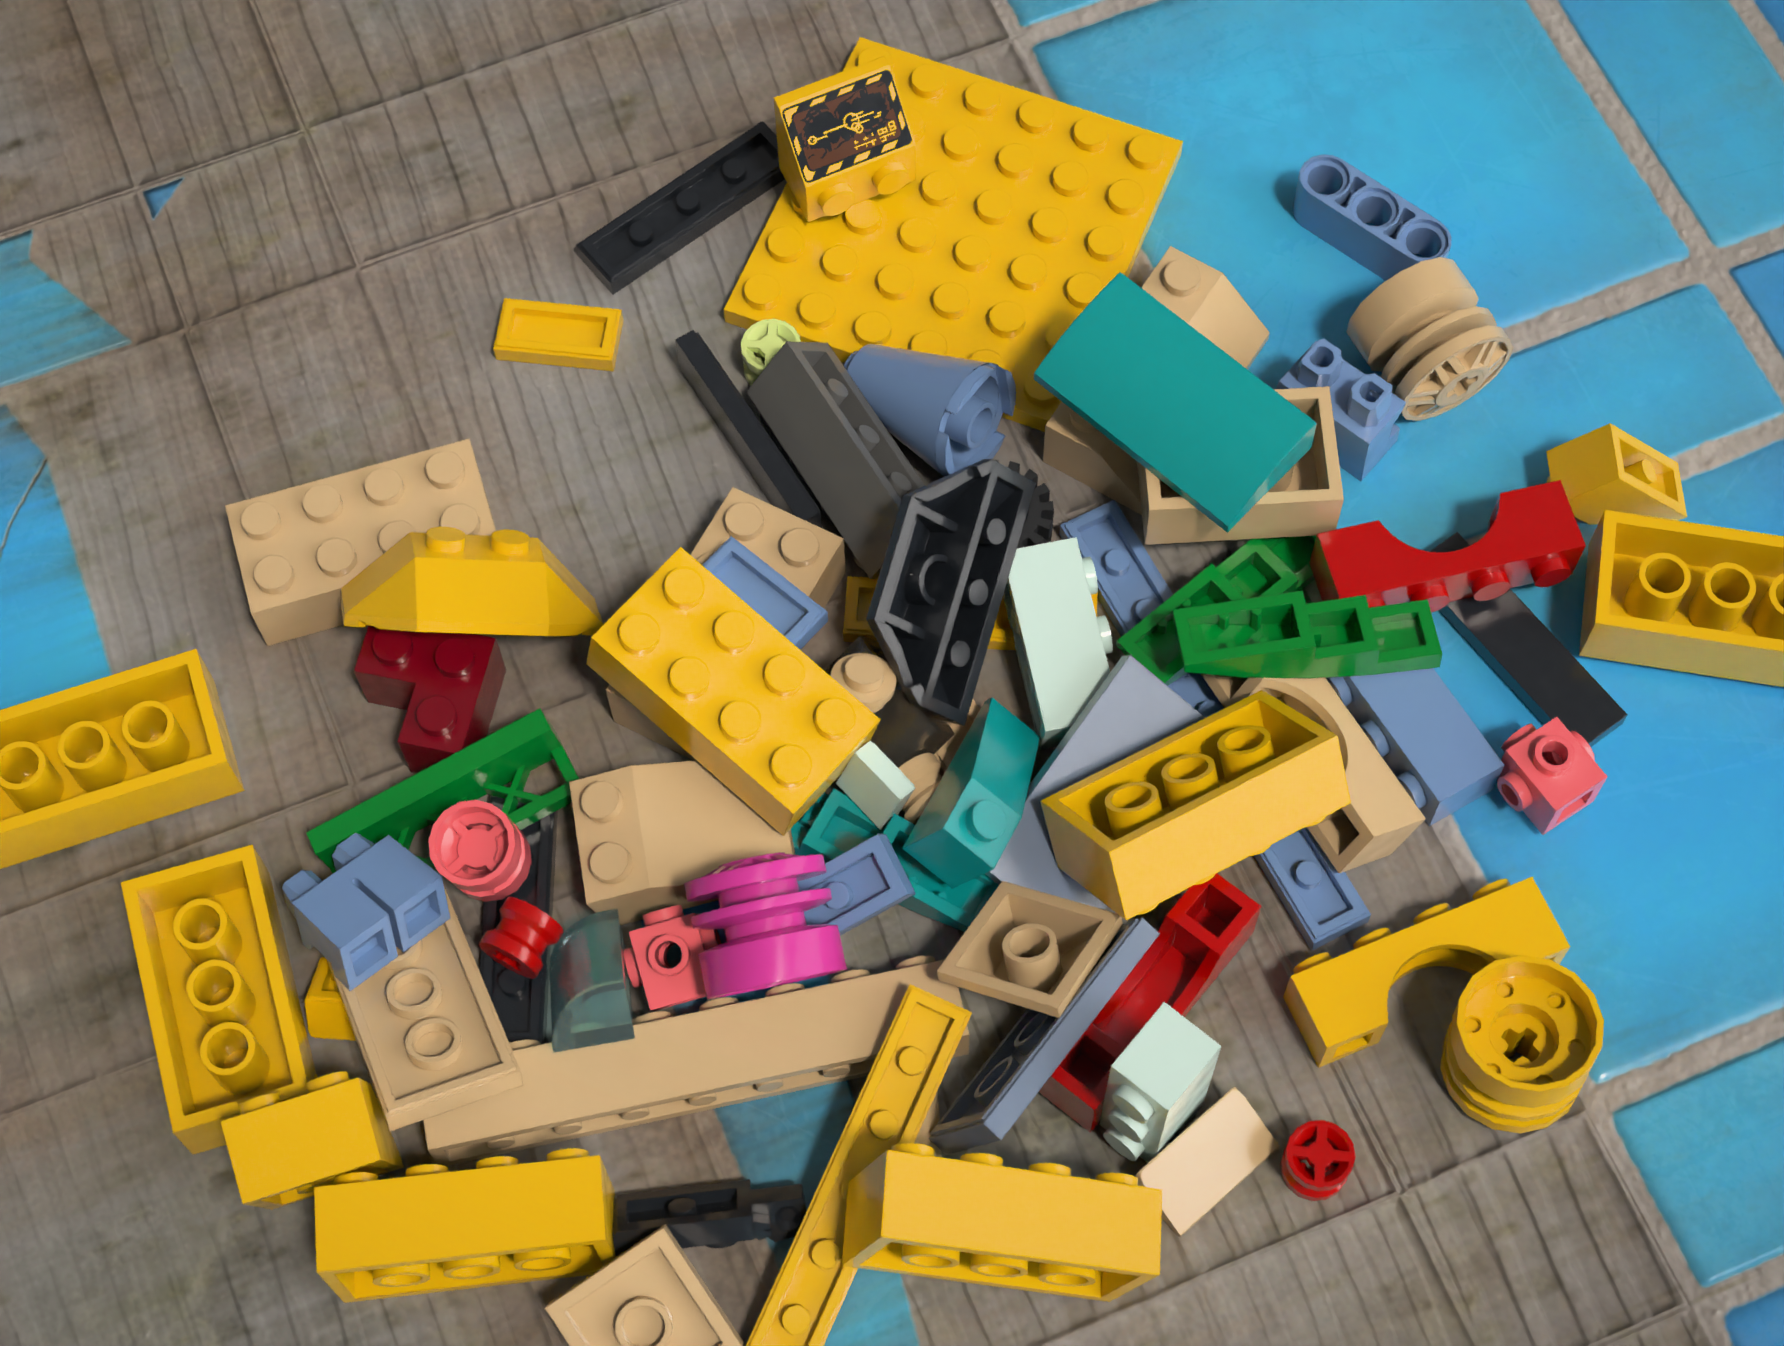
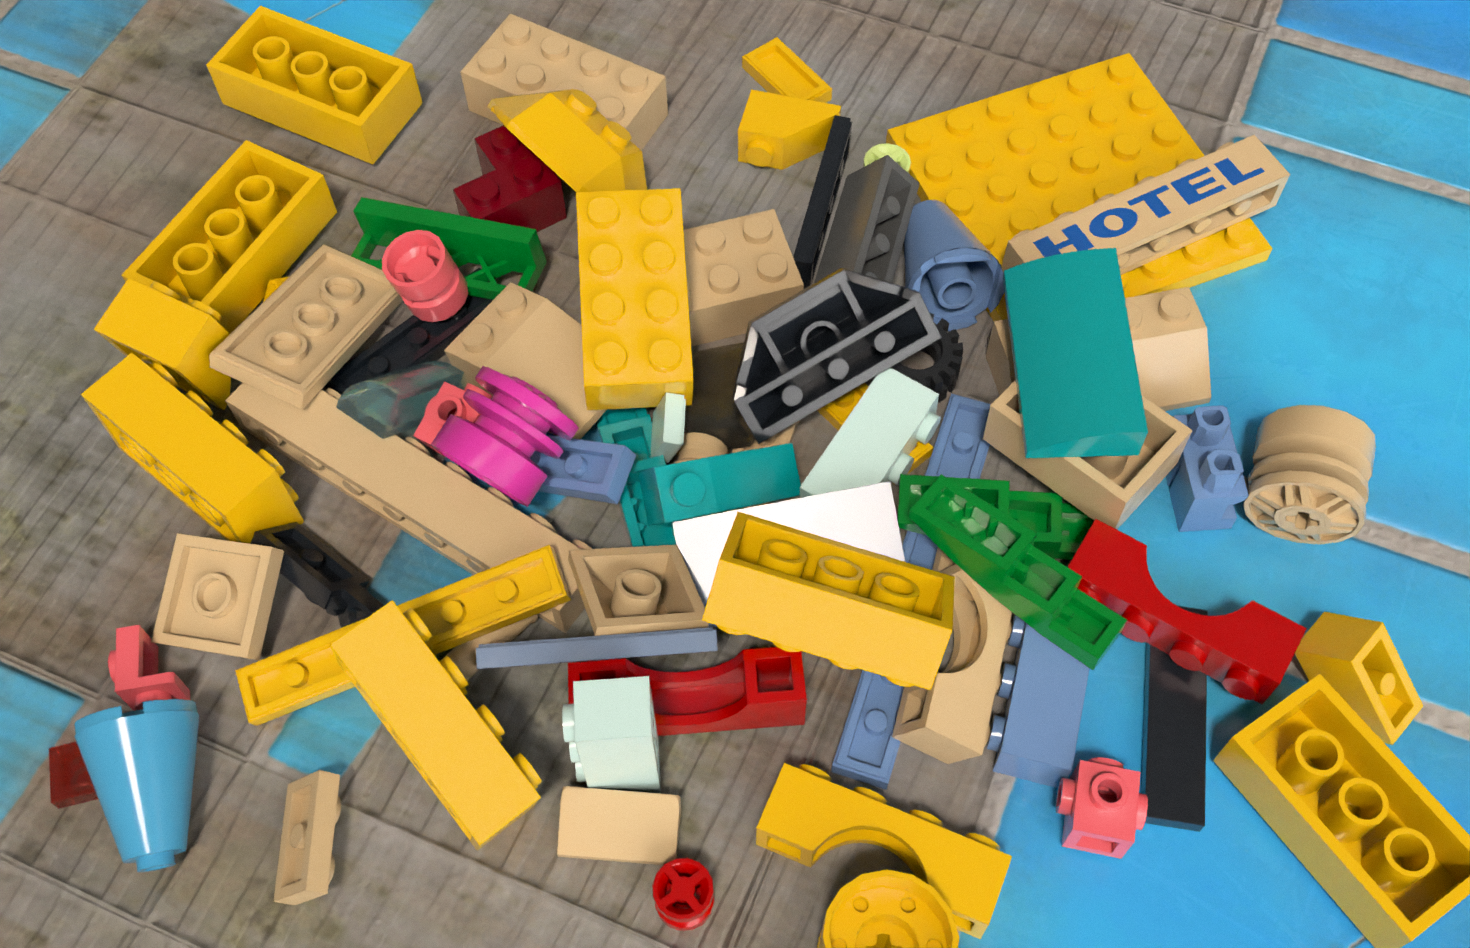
camera: 45 degrees right, 5 degrees down
medium blue hips [282,833,450,991] -> none
red wheel [478,897,564,979] -> none
black tile [576,121,785,295] -> none
medium blue tile [703,536,828,650] -> none
slope [774,55,916,222] -> none
tan plate [831,653,896,713] -> none
medium blue beam [1293,154,1451,281] -> none
none -> yellow slope [738,89,841,170]
none -> tan brick [1002,135,1290,275]

